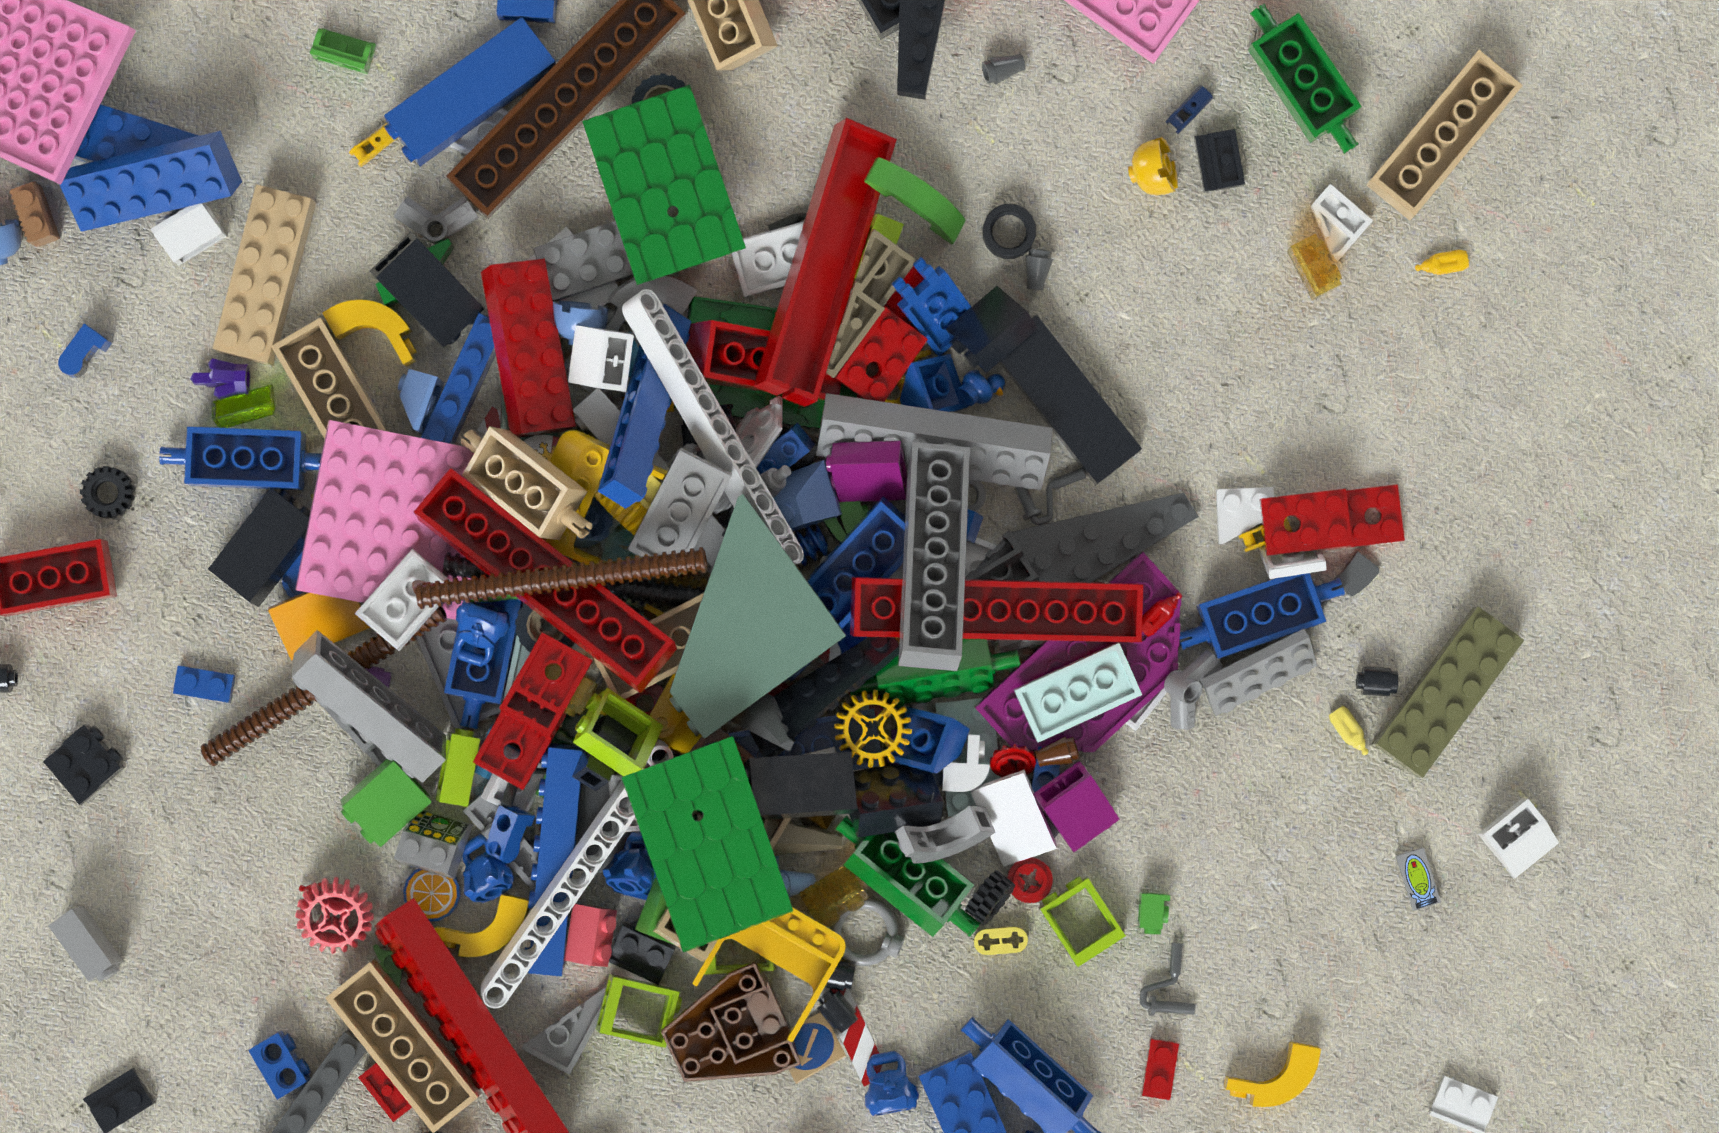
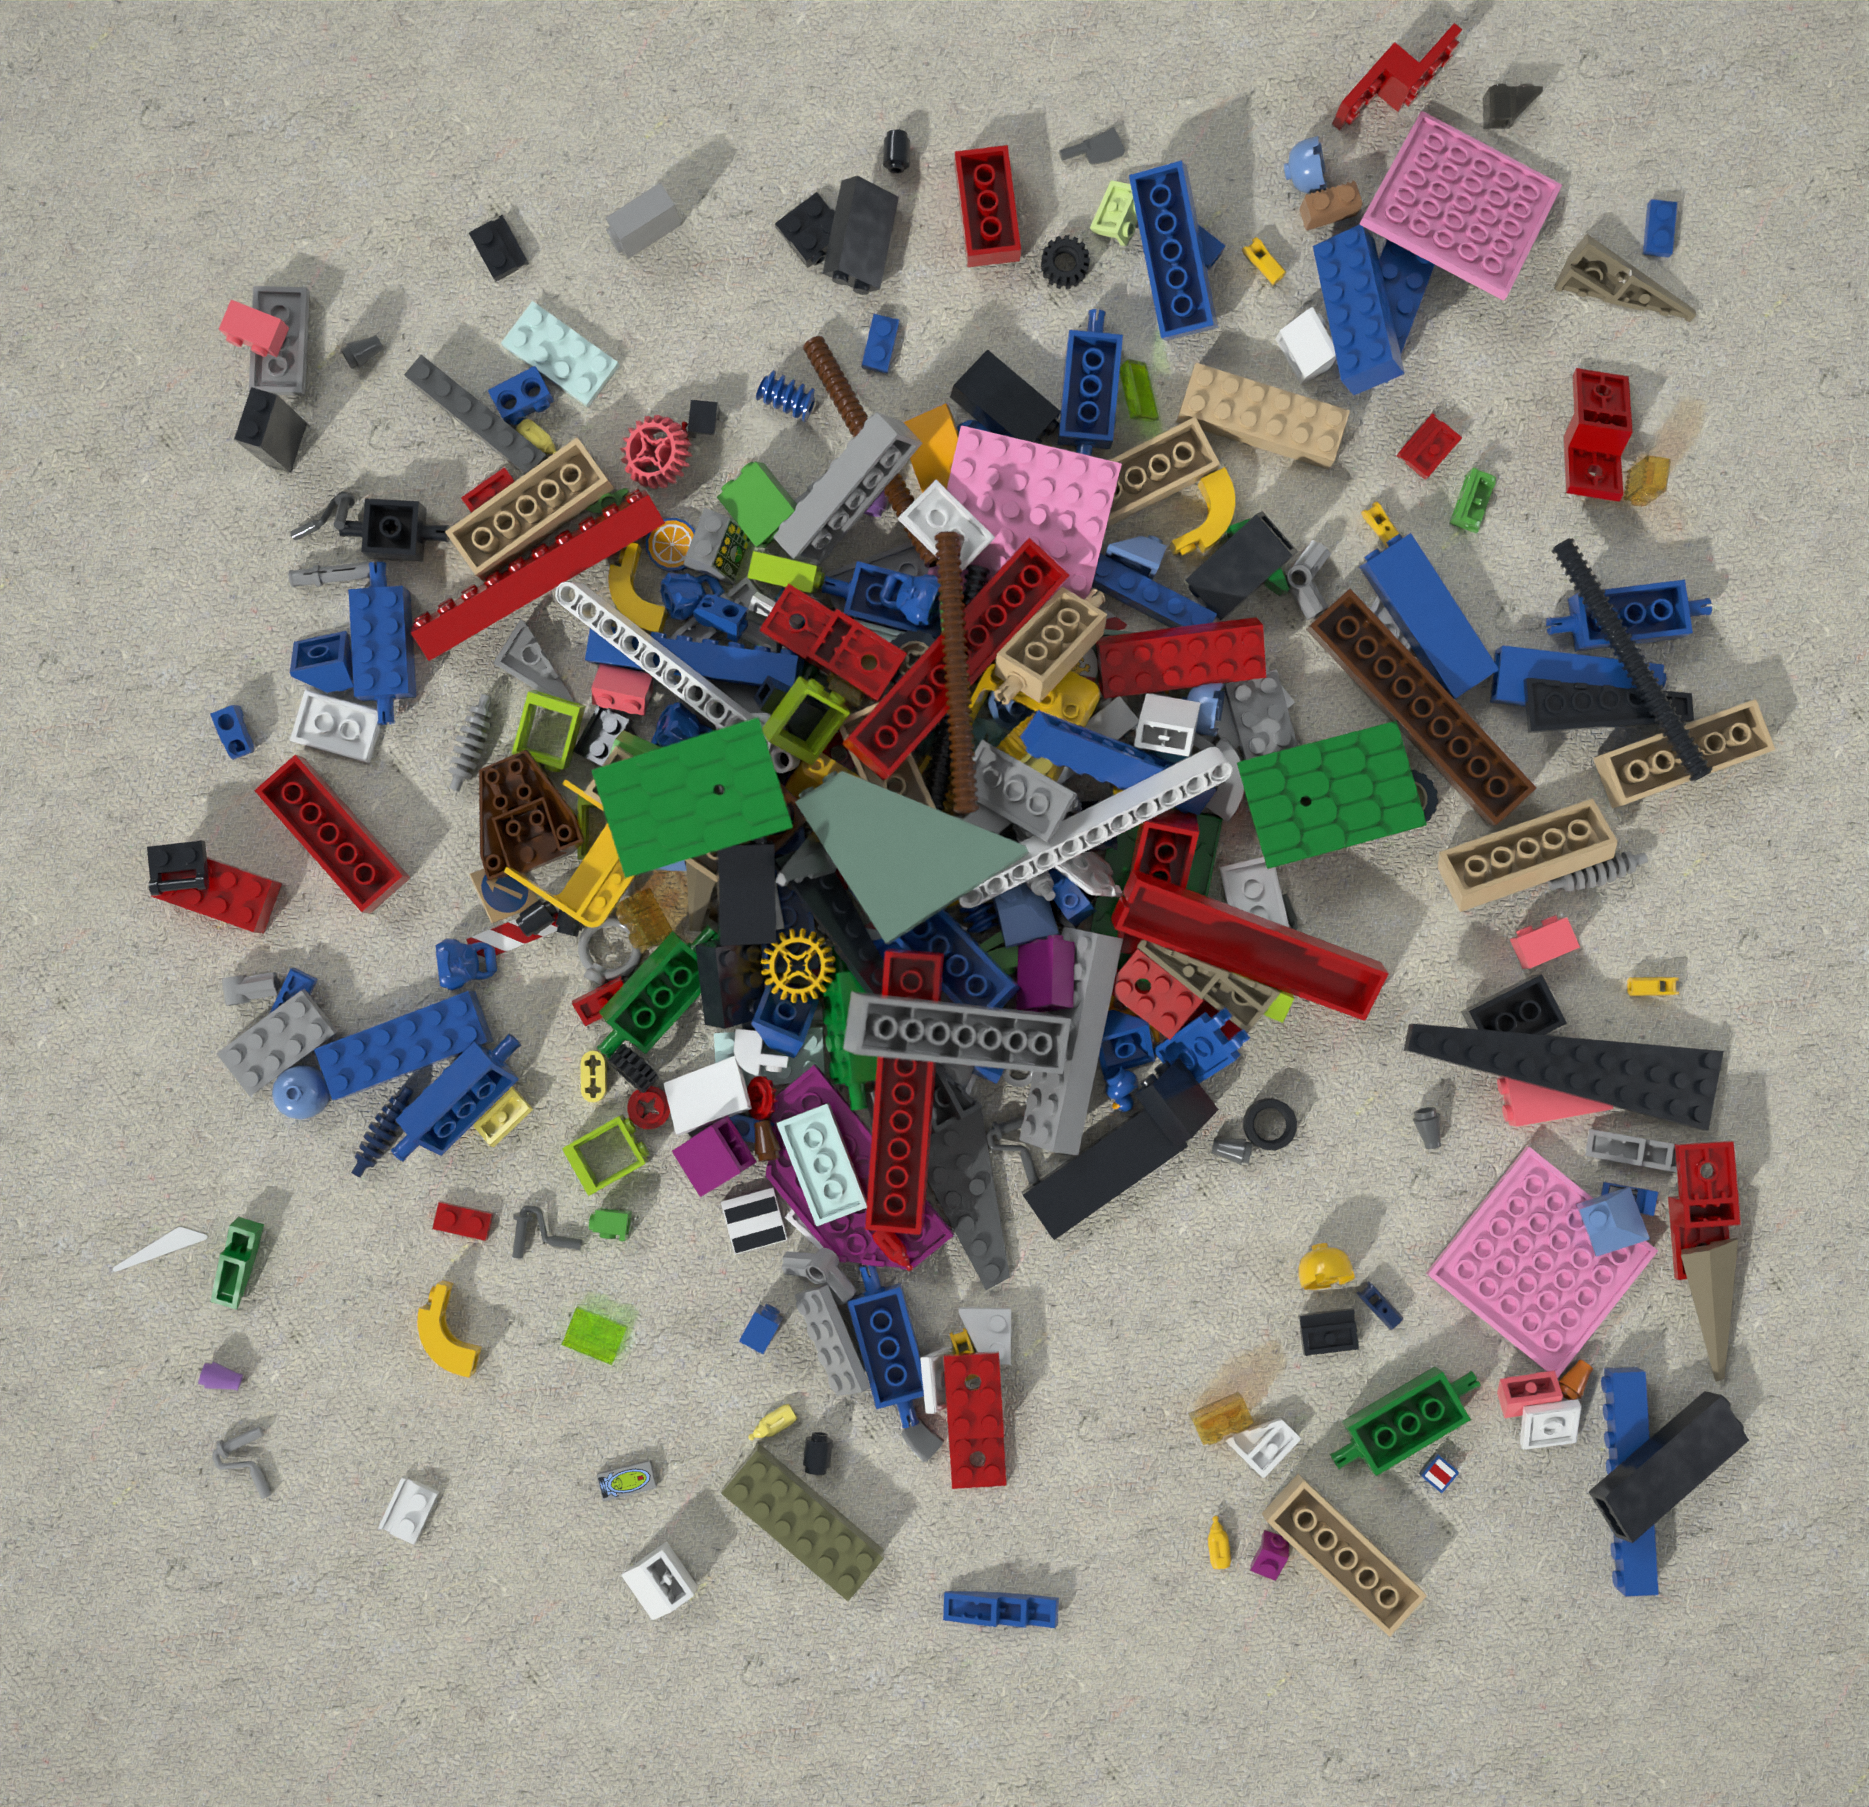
camera: 90 degrees right, 0 degrees up
dark purple rock [190,358,251,400] -> none
light blue cone [780,870,816,897] -> none
bright green slope [864,157,966,245] -> none
light grey arch [895,806,996,863] -> none
none -> light grey piece [449,694,492,792]
none -> light yellow plate [473,1086,533,1147]
none -> light aqua plate [501,301,620,408]
none -> light yellow piece [516,418,557,454]
none -> clear neon green plate [561,1306,628,1365]
none -> red plate [572,976,625,1026]
none -> black panel [688,400,720,439]
none -> tile [721,1187,788,1255]
none -> blue brick [739,1304,783,1355]
none -> blue piece [756,370,815,422]
none -> black brick [822,175,899,295]
none -> blue slope [943,1591,1059,1628]
none -> yellowish green bracket [1090,180,1138,246]
none -> blue brick [1129,160,1218,341]
none -> yellow bar [1242,237,1287,285]
none -> magenta bracket [1250,1530,1289,1581]
none -> red plate [1396,413,1463,480]
none -> tile [1419,1453,1459,1493]

